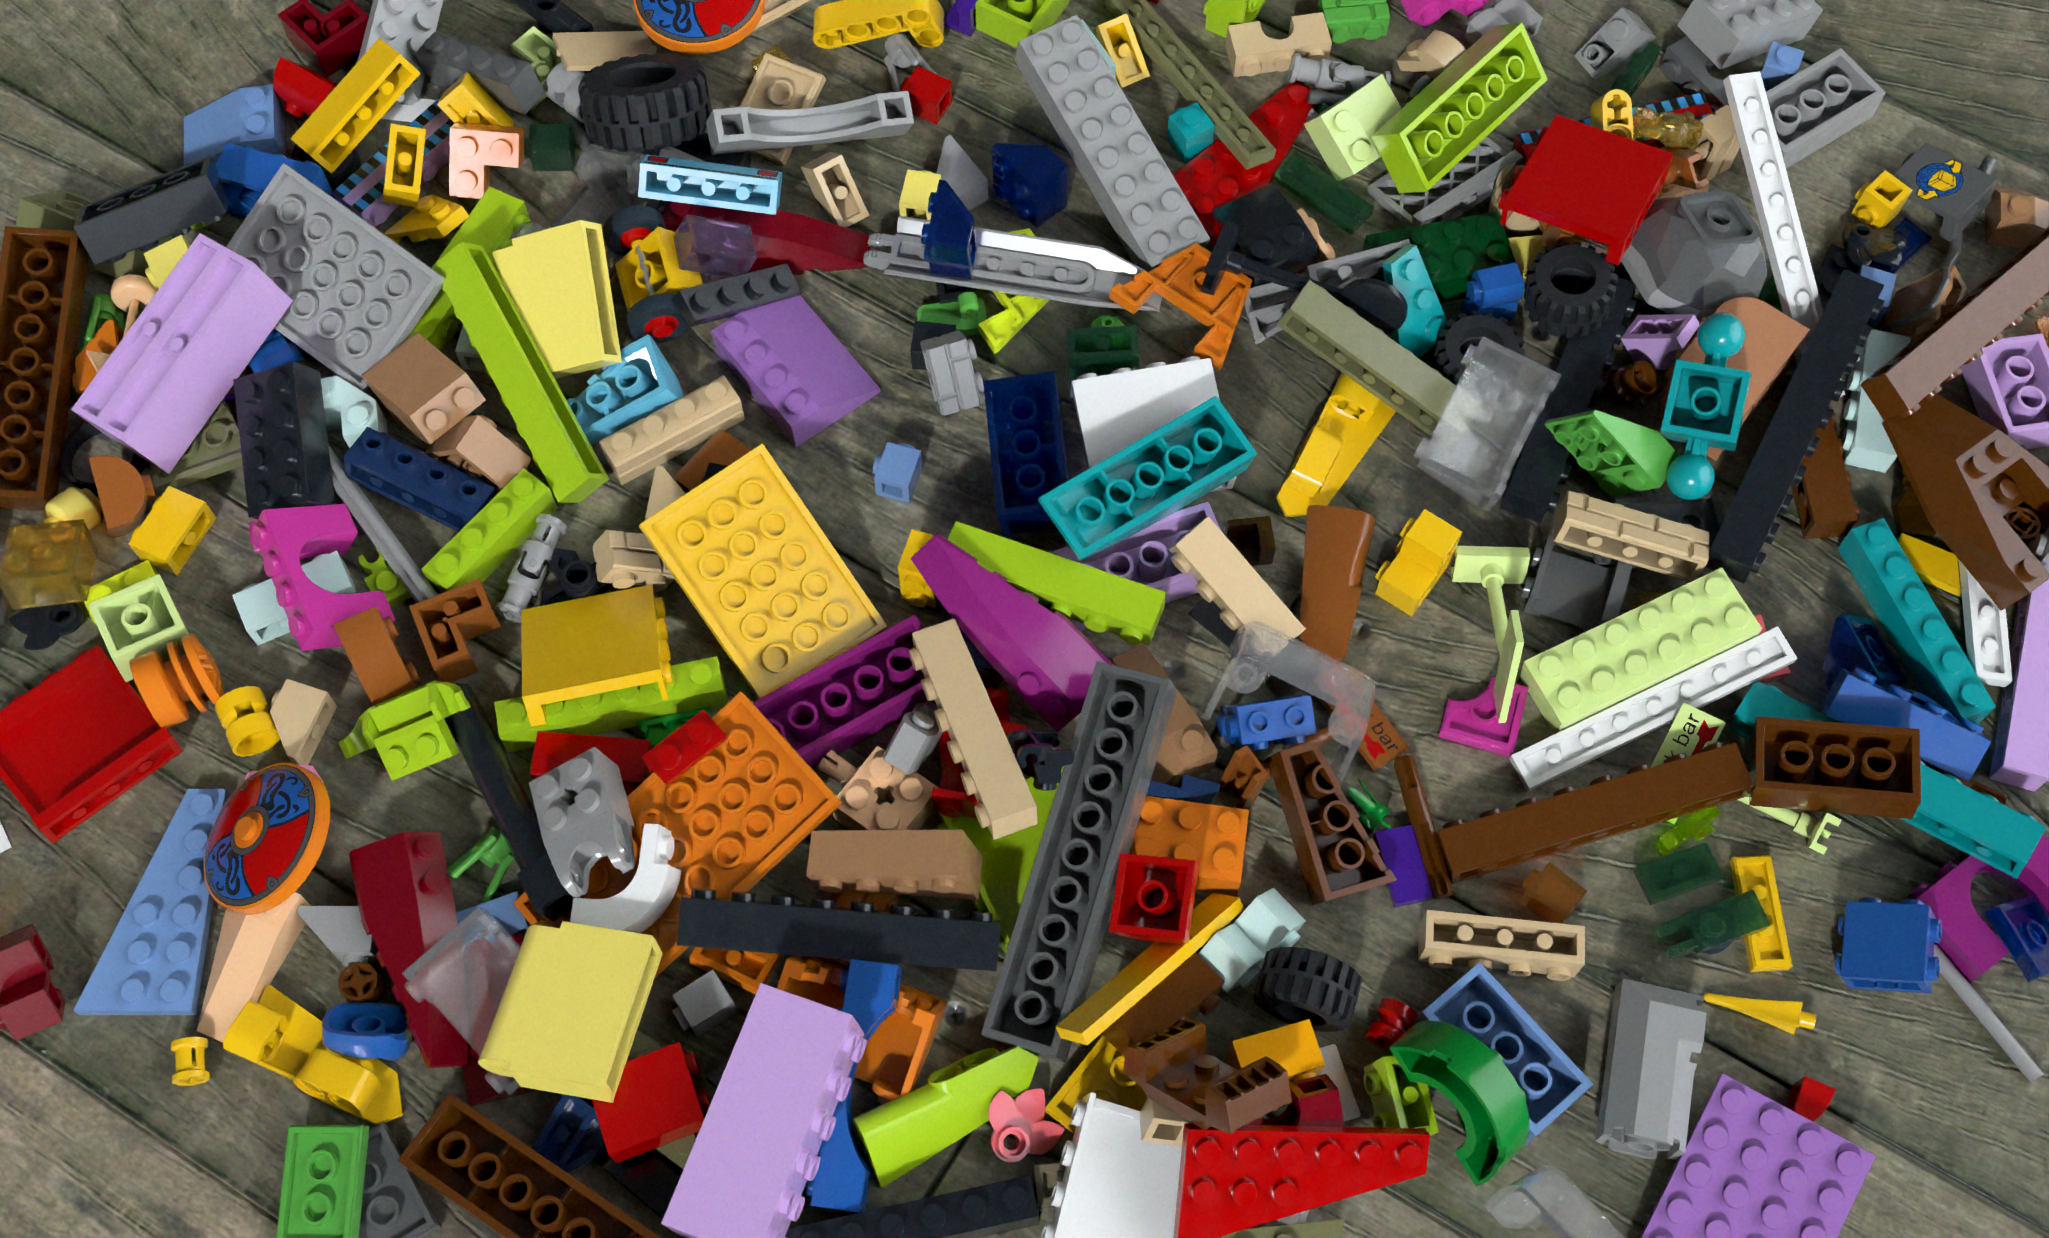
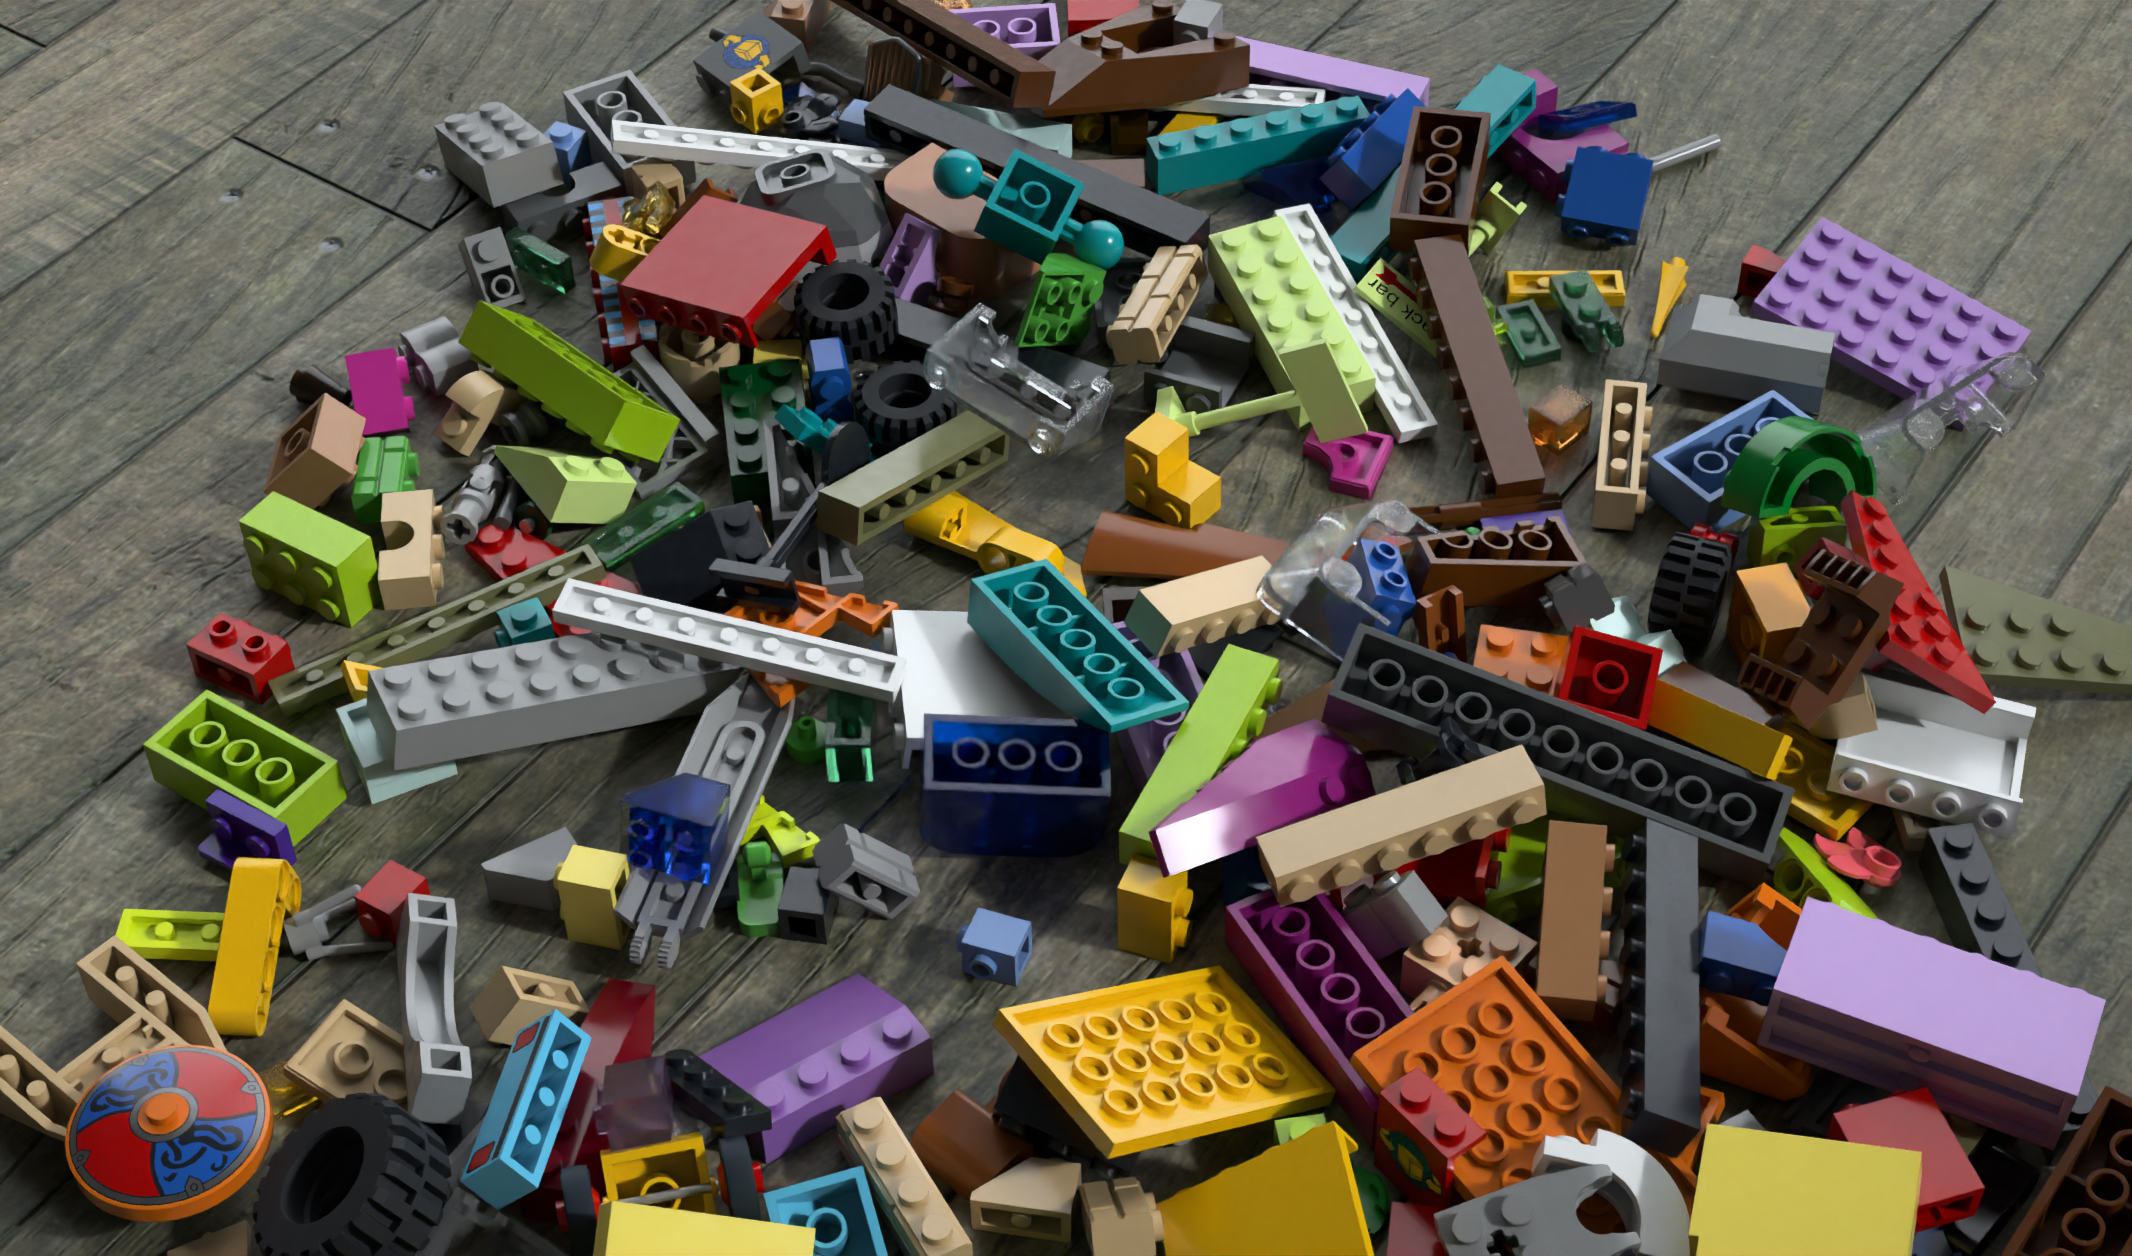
camera: 85 degrees left, 20 degrees down
clear blue slope [992,143,1068,228] -> none
none -> white plate [552,578,907,703]
none -> dark grey brick [1538,562,1616,632]

